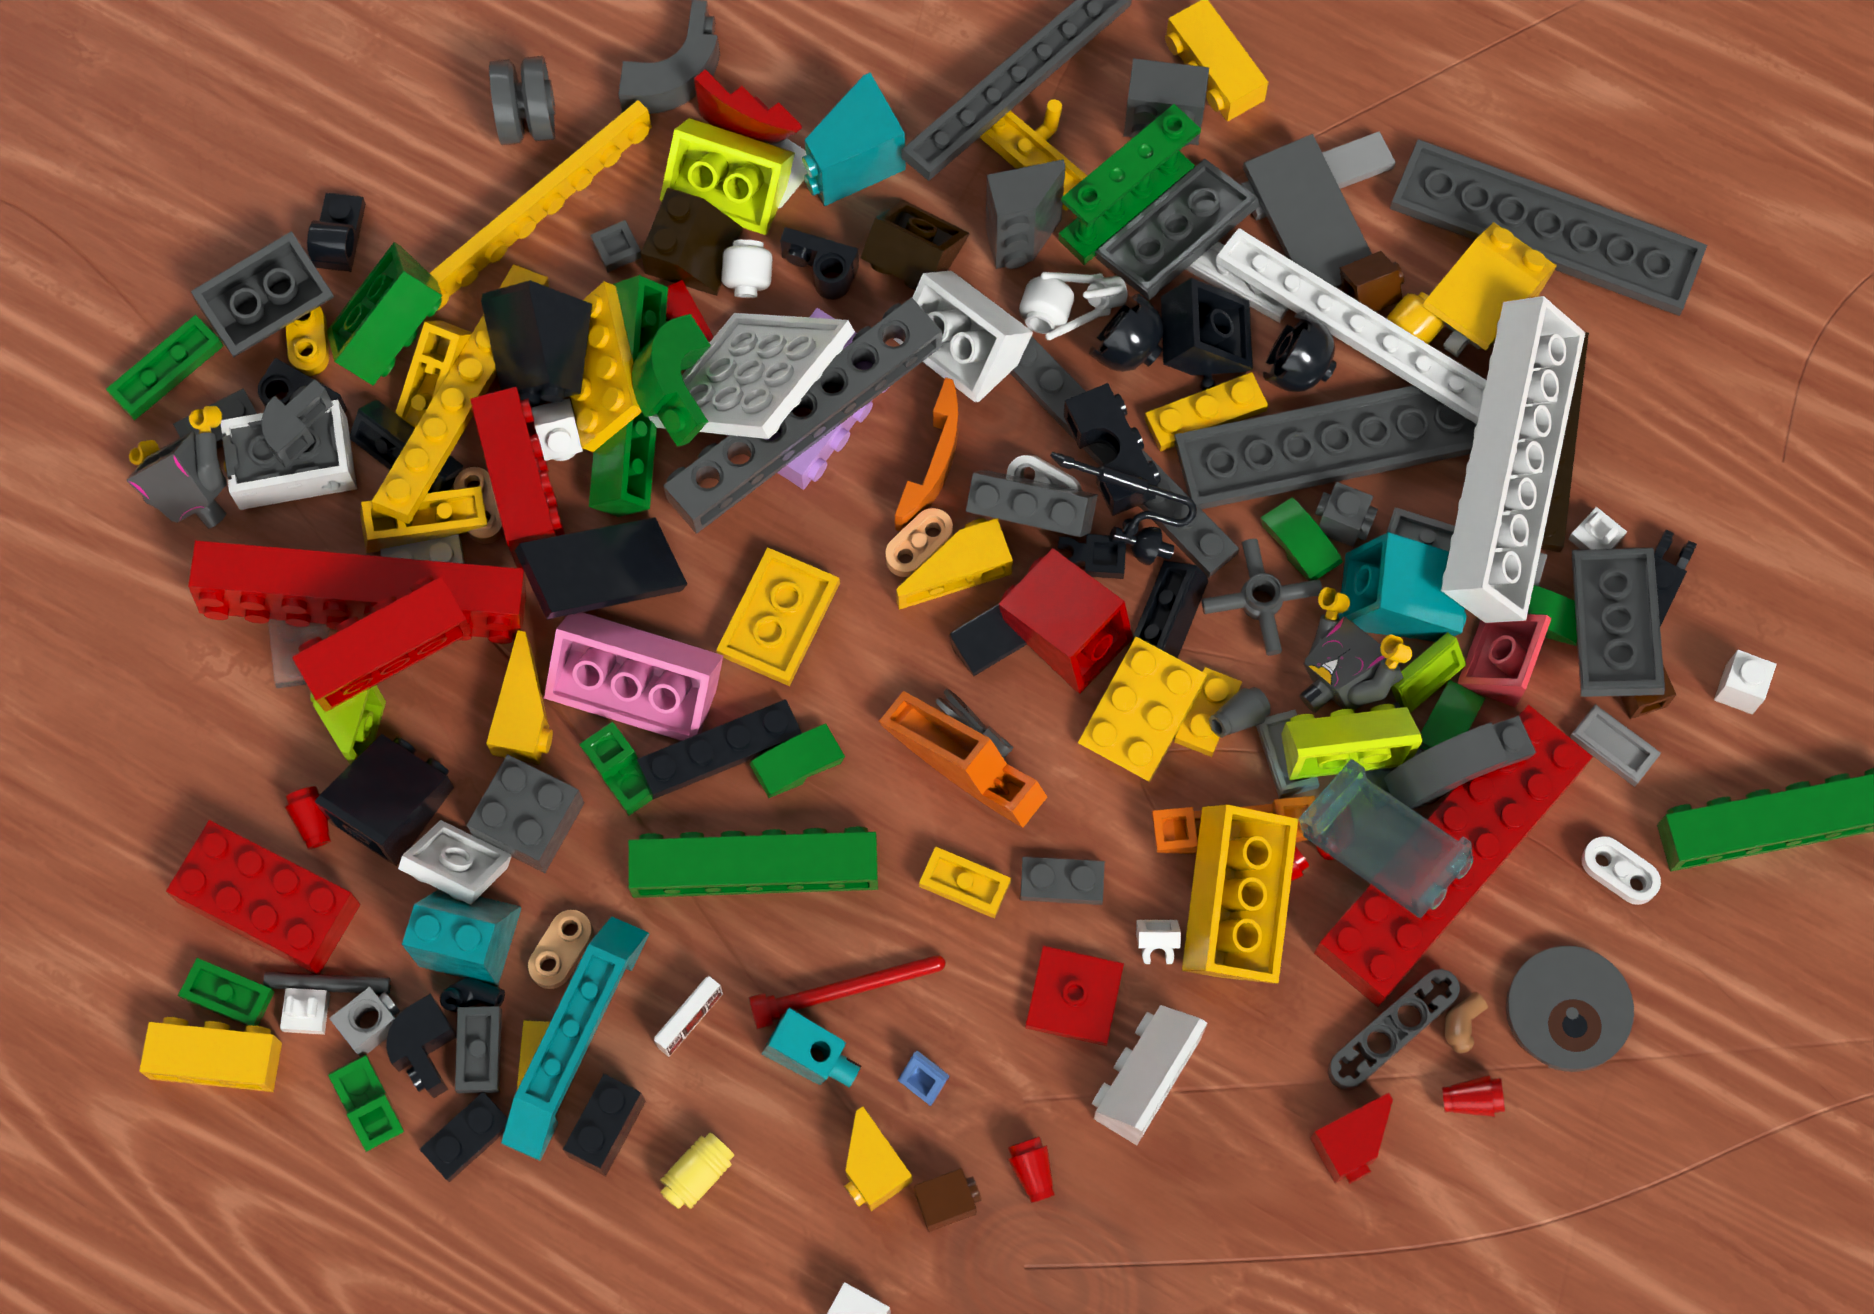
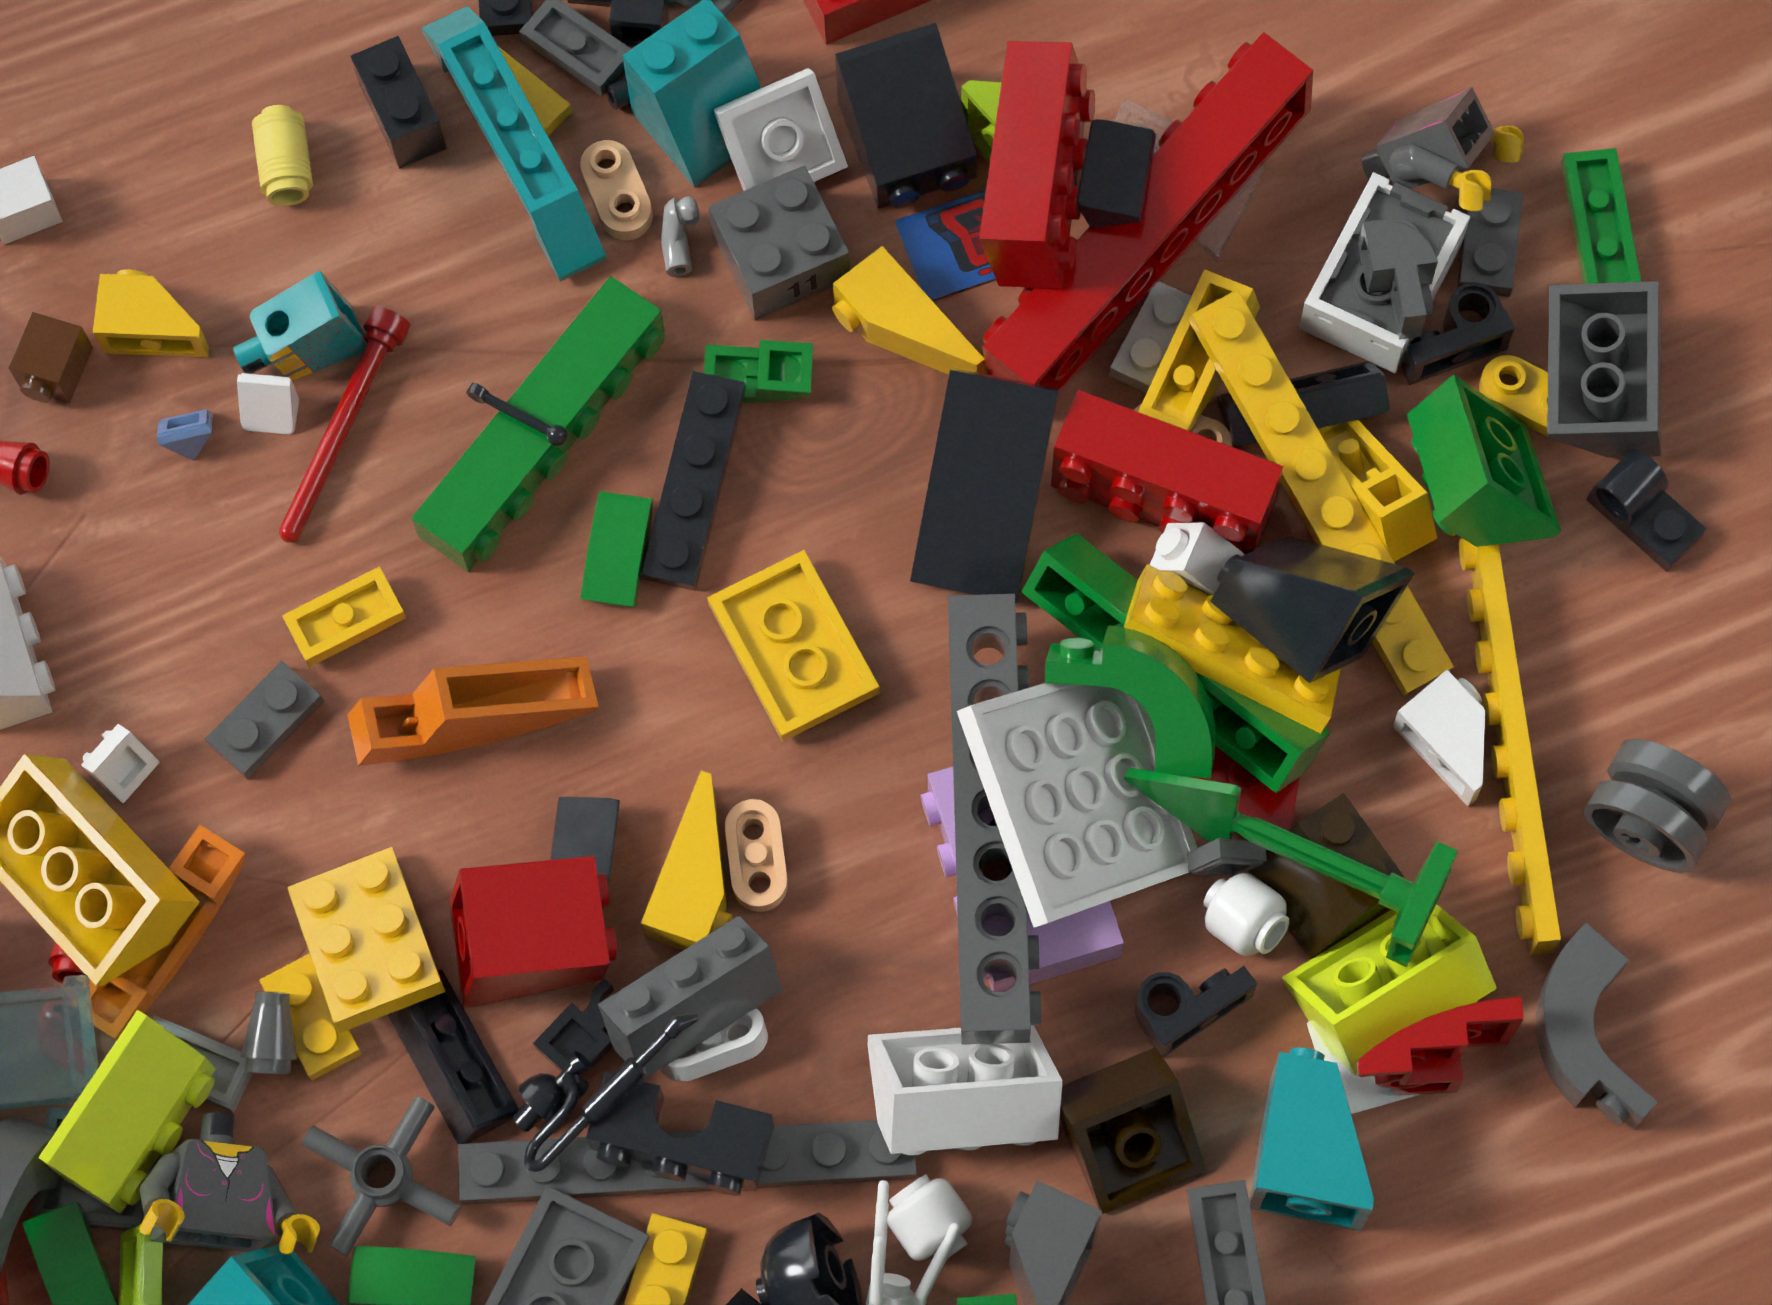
camera: 130 degrees right, 0 degrees up
red cone [285,786,331,850] -> none
bright pink slope [544,612,724,741] -> none
dark grey plate [591,220,642,273] -> none
white tile [654,976,723,1057] -> none
orange slope [895,377,958,531] -> none
dark grey piece [935,689,1013,758] -> none
red plate [1025,946,1124,1046] -> none
none -> white slope [237,373,300,435]
none -> black hinge [466,382,568,446]
none -> light grey arm [661,196,701,277]
none -> sticker [895,190,995,300]
none -> black slope [1077,119,1156,228]
none -> green piece [1124,768,1458,967]
none -> dark grey tile [1187,838,1267,877]
none -> white slope [1393,670,1485,806]

